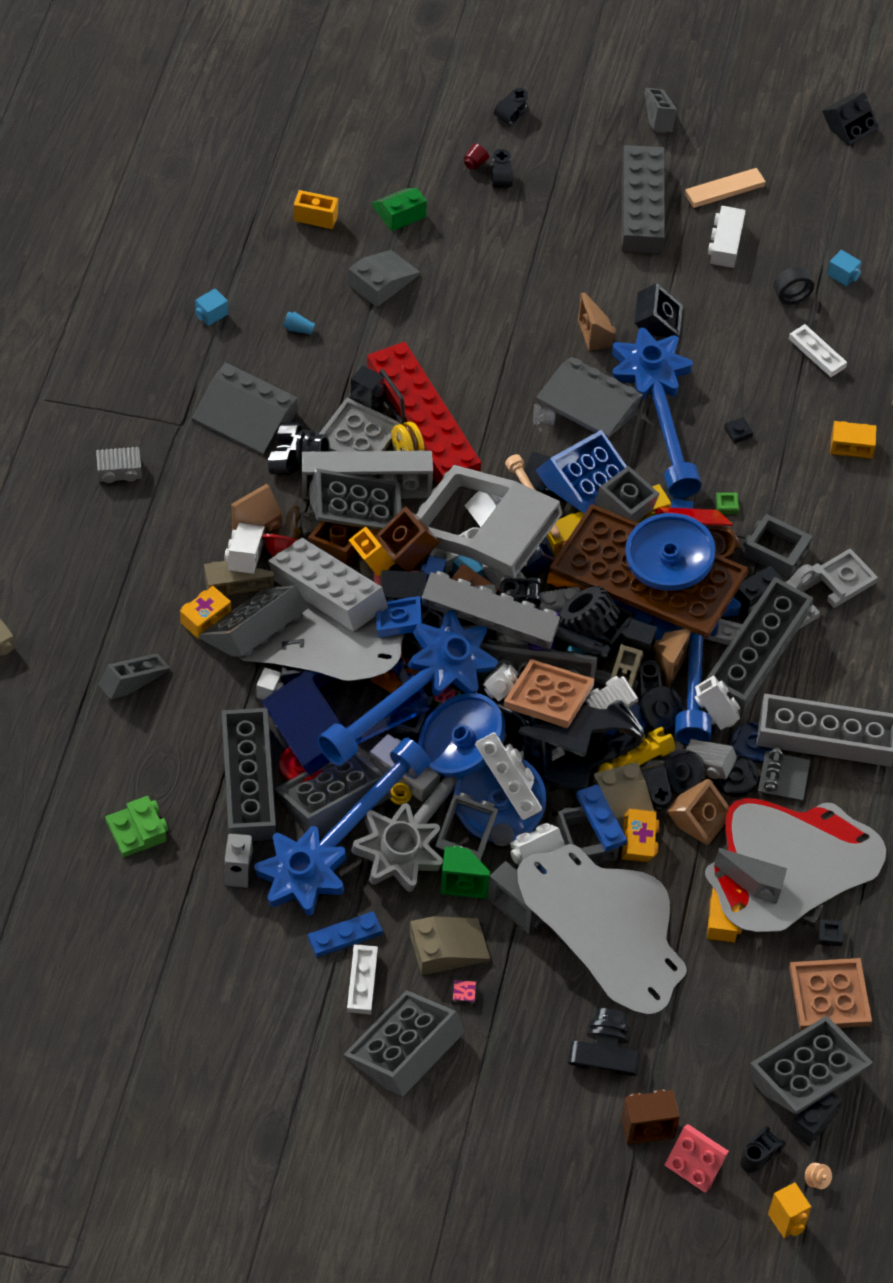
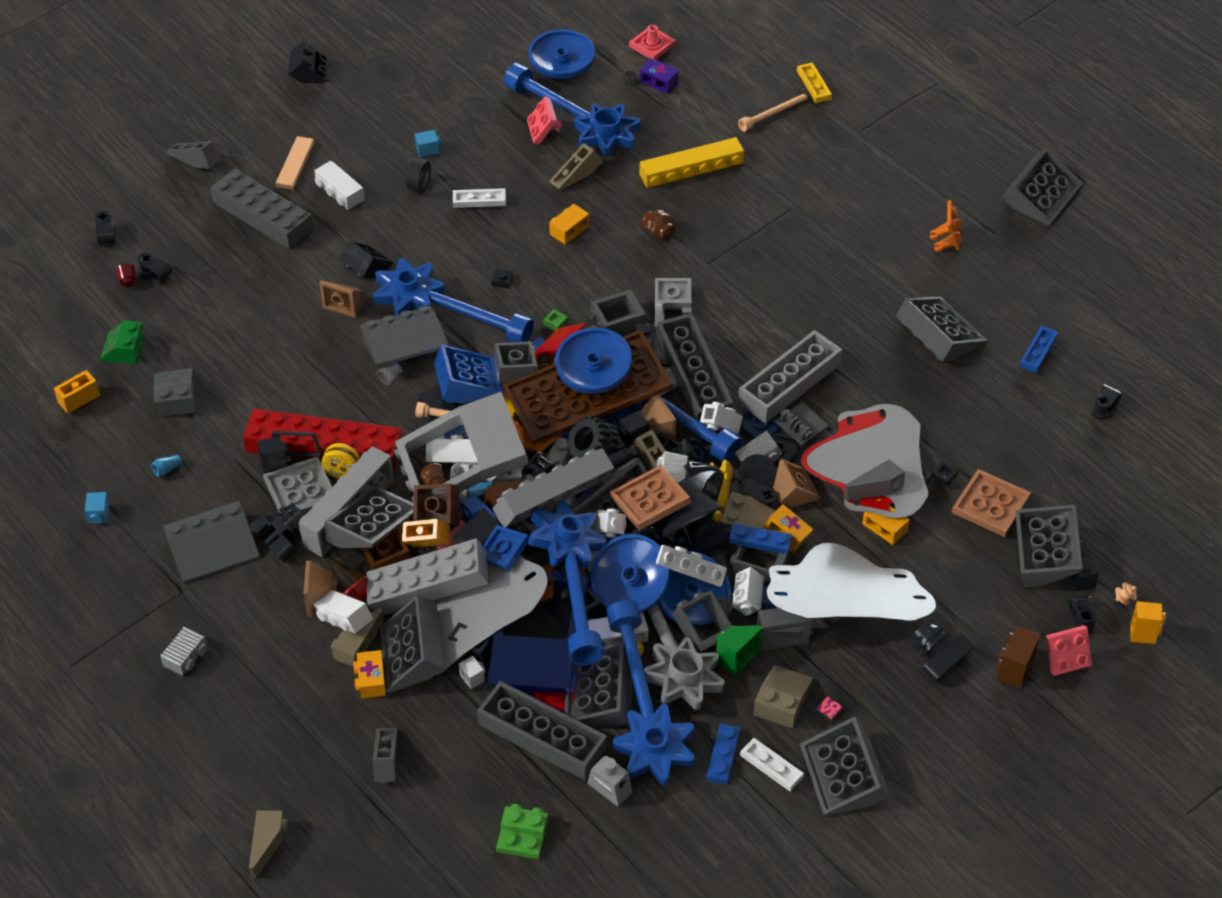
camera: 50 degrees left, 5 degrees down
none -> reddish brown hair [419,463,447,485]

